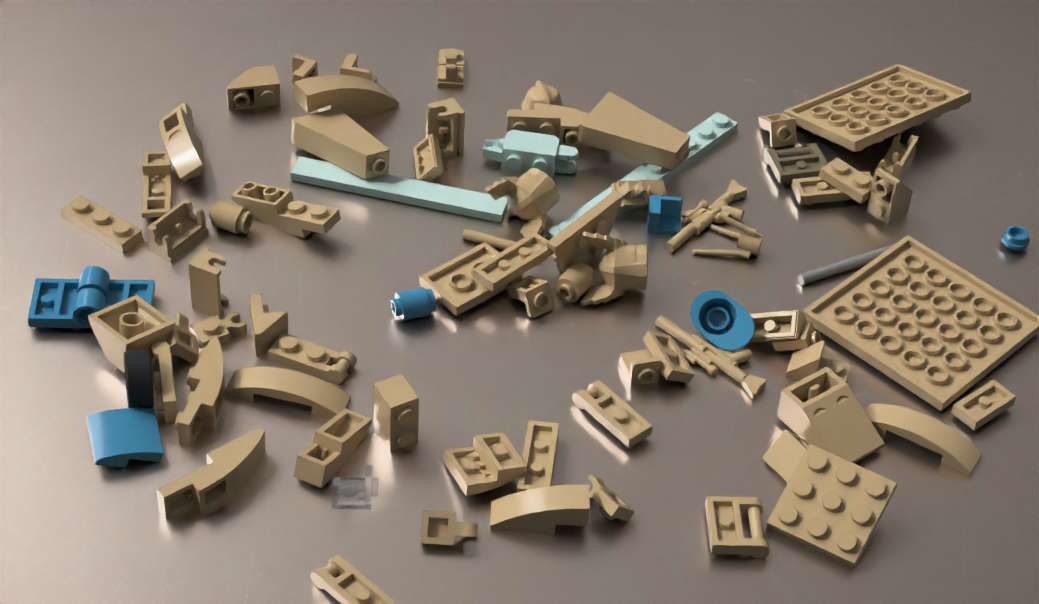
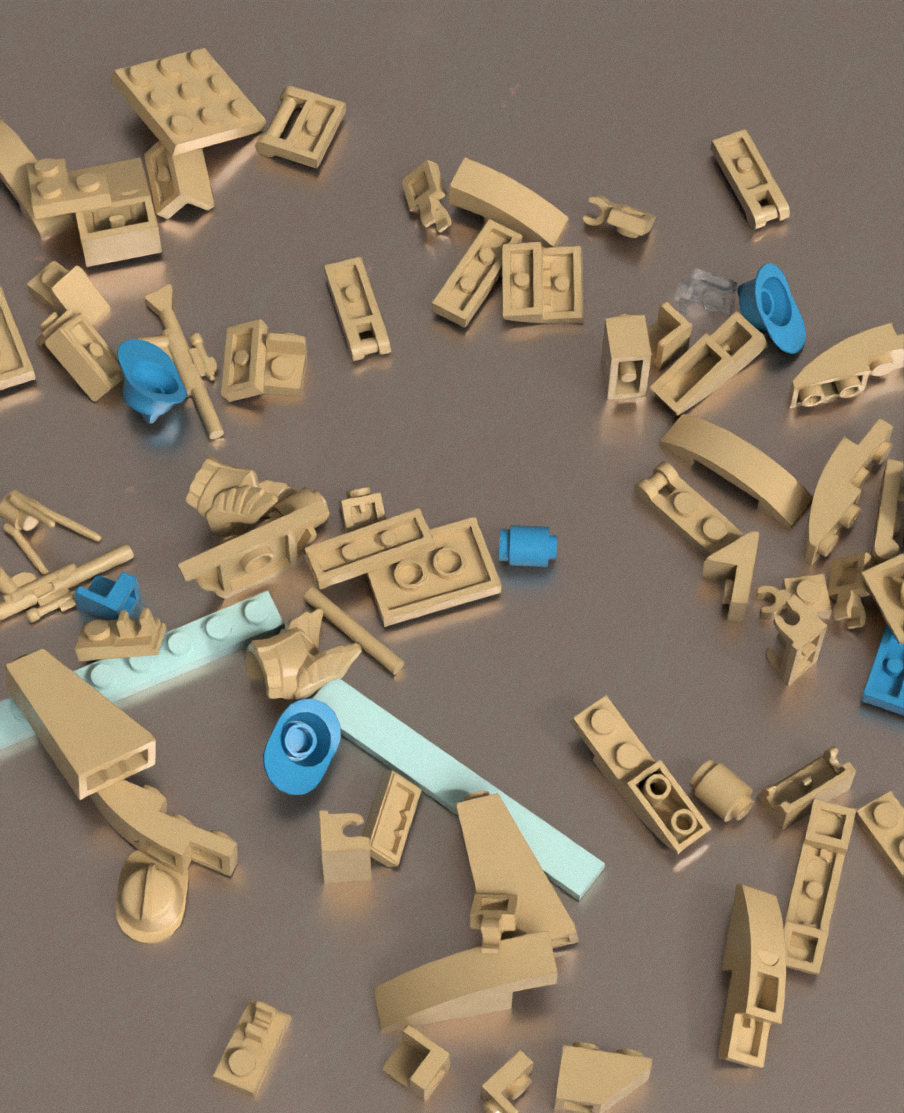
camera: 155 degrees left, 20 degrees up
light aqua hinge [483,130,579,177] -> none
none -> tan plate [27,158,112,219]
none -> dark azure piece [263,699,341,795]
none -> tan plate [470,894,519,954]
none -> tan panel [647,301,692,371]
none -> dark azure piece [737,263,806,354]

